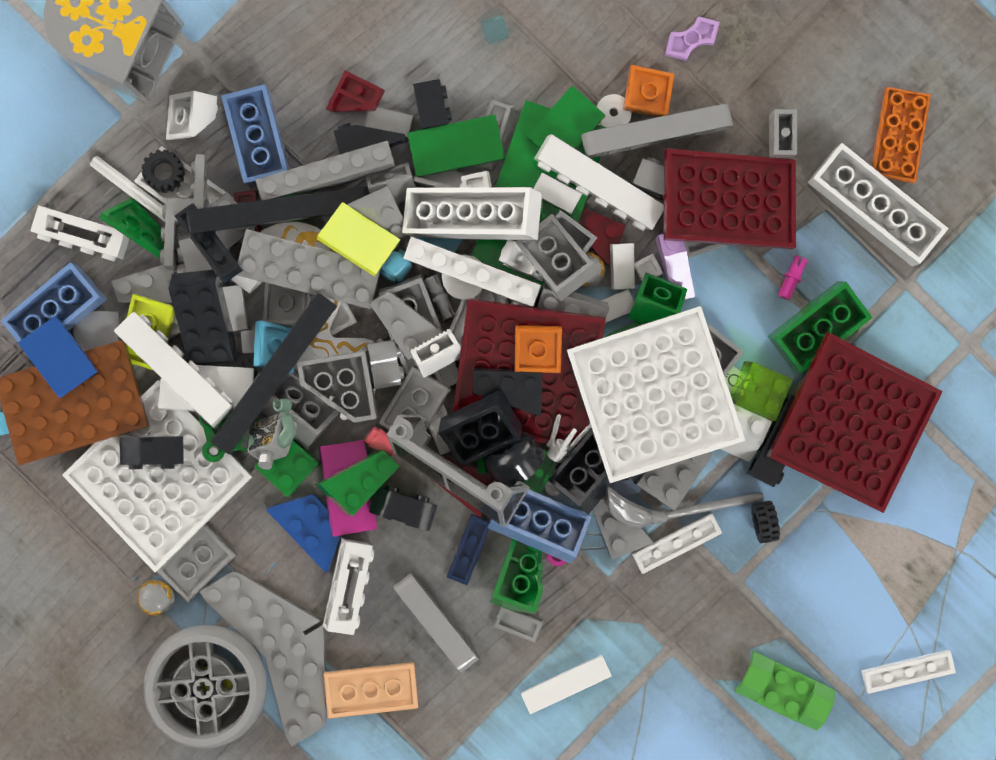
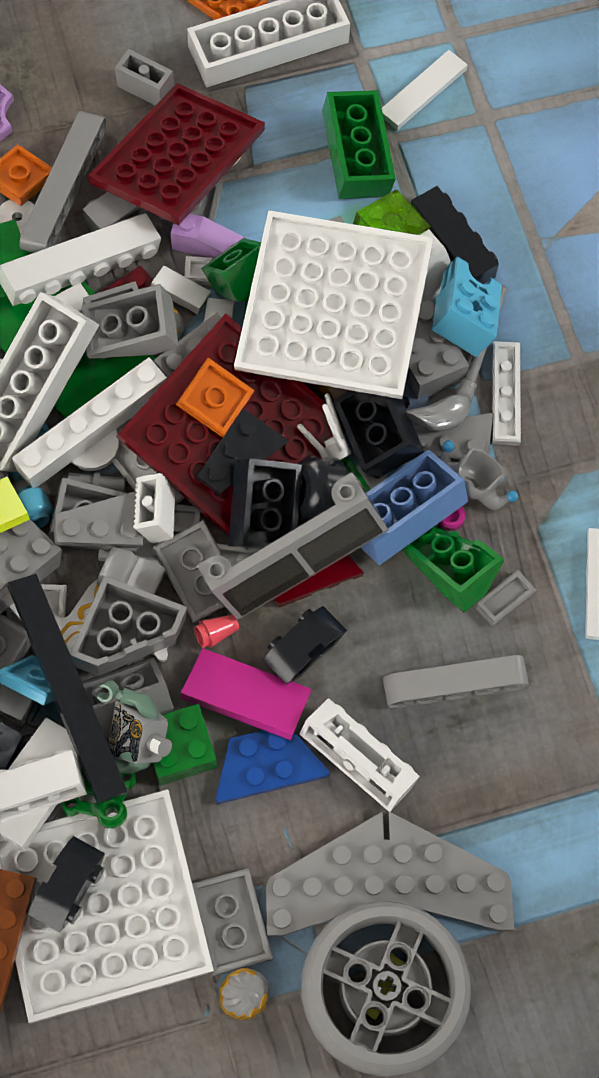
camera: 65 degrees left, 20 degrees down
green wedge [315,450,399,516] -> none
light nougat tile [324,662,418,719] -> none
dark blue tile [447,514,490,585] -> none
white brick [499,240,543,282] -> none
black tyre [751,501,780,543] -> none
dark red plate [767,332,943,513] -> none
dark pink axle [778,255,808,300] -> none
none -> white tile [382,50,467,131]
none -> medium azure brick [432,256,502,357]
none -> light grey piece [440,440,518,510]

